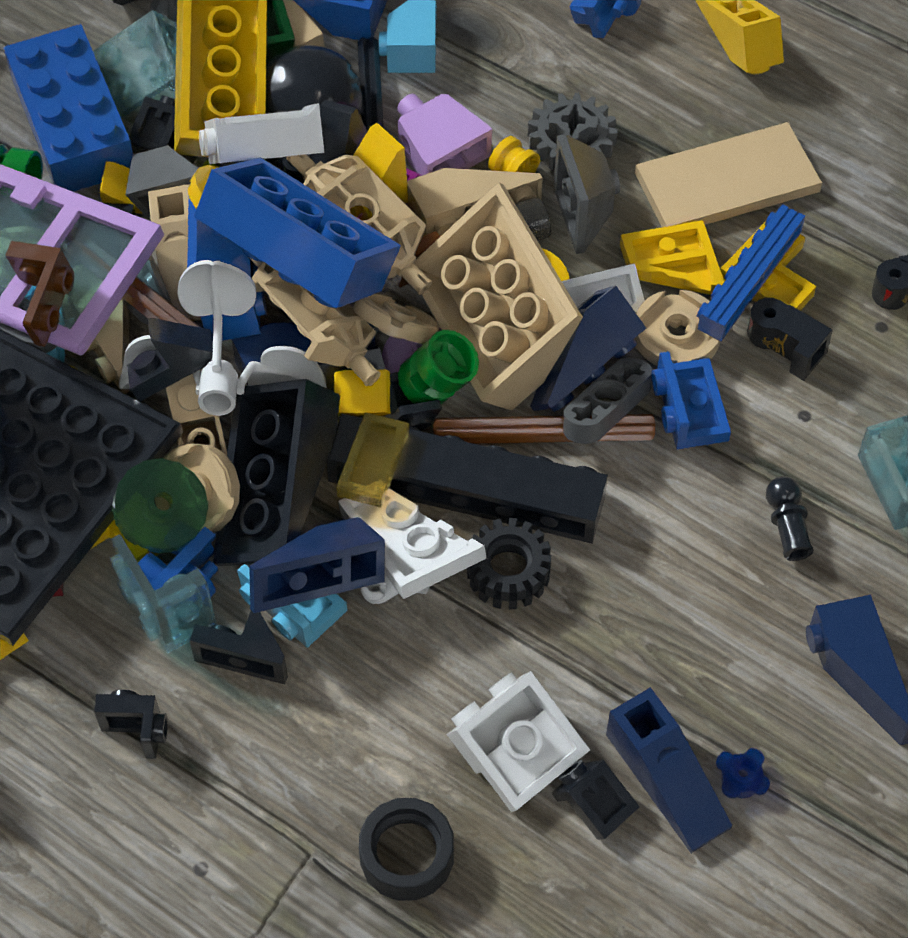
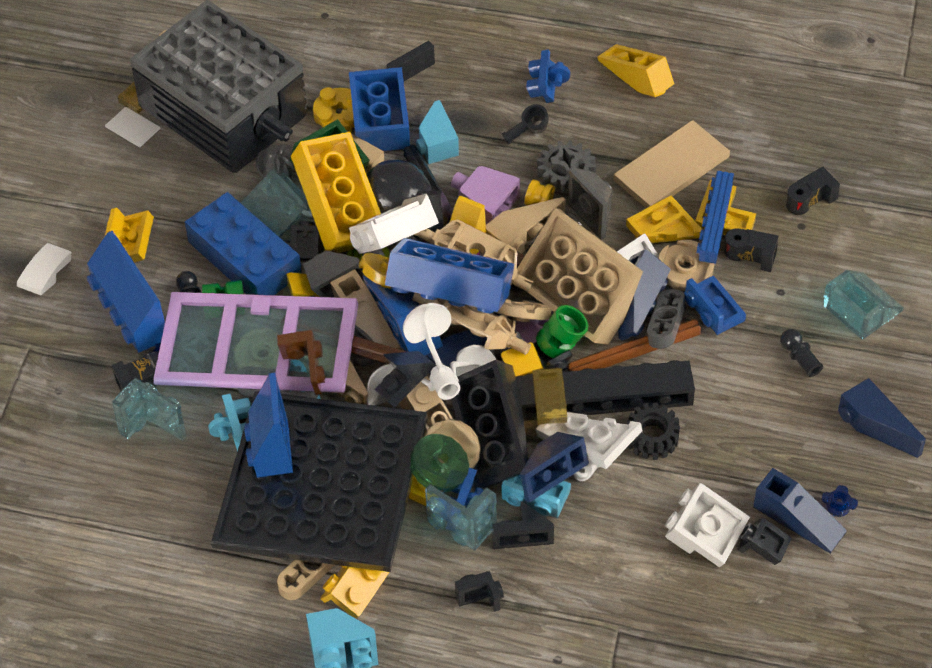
camera: 20 degrees left, 5 degrees down
black tyre [359,798,454,901] -> none
none -> black bar [501,104,549,145]

